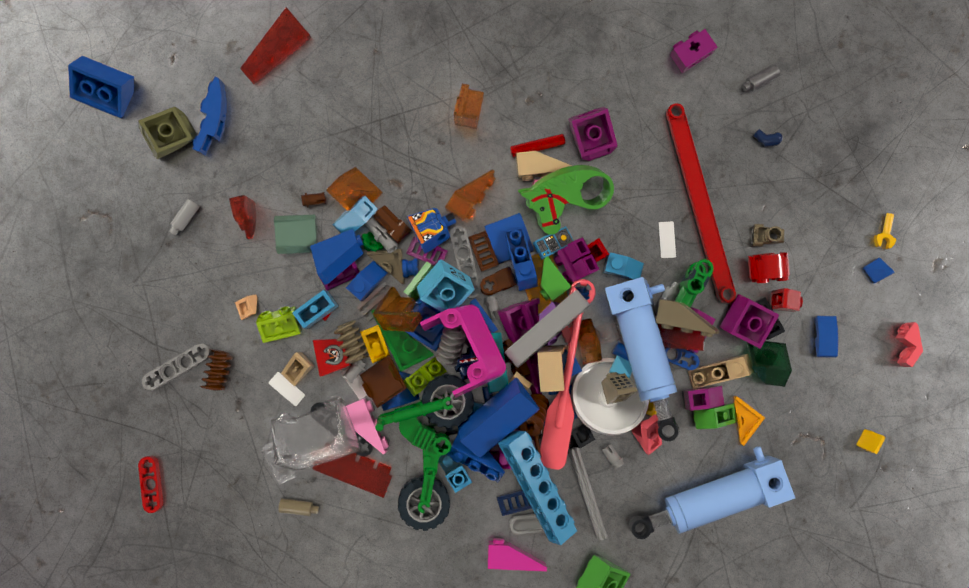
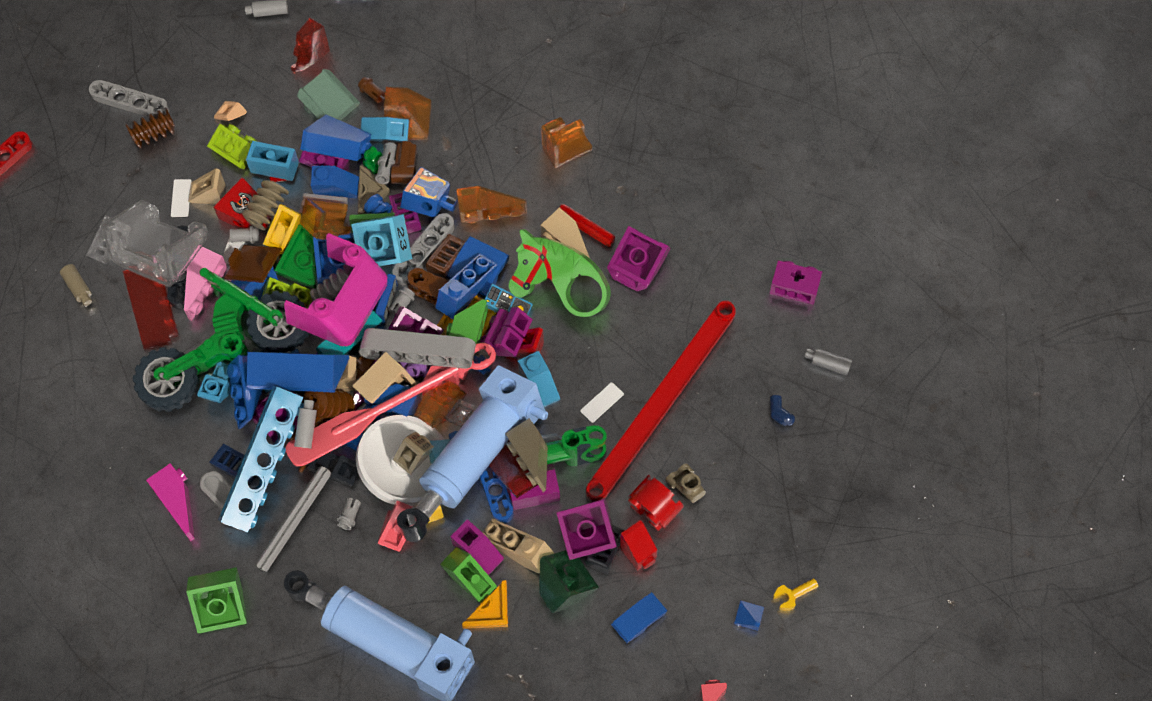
camera: 50 degrees right, 20 degrees down
none -> light grey cylinder [294,400,317,449]

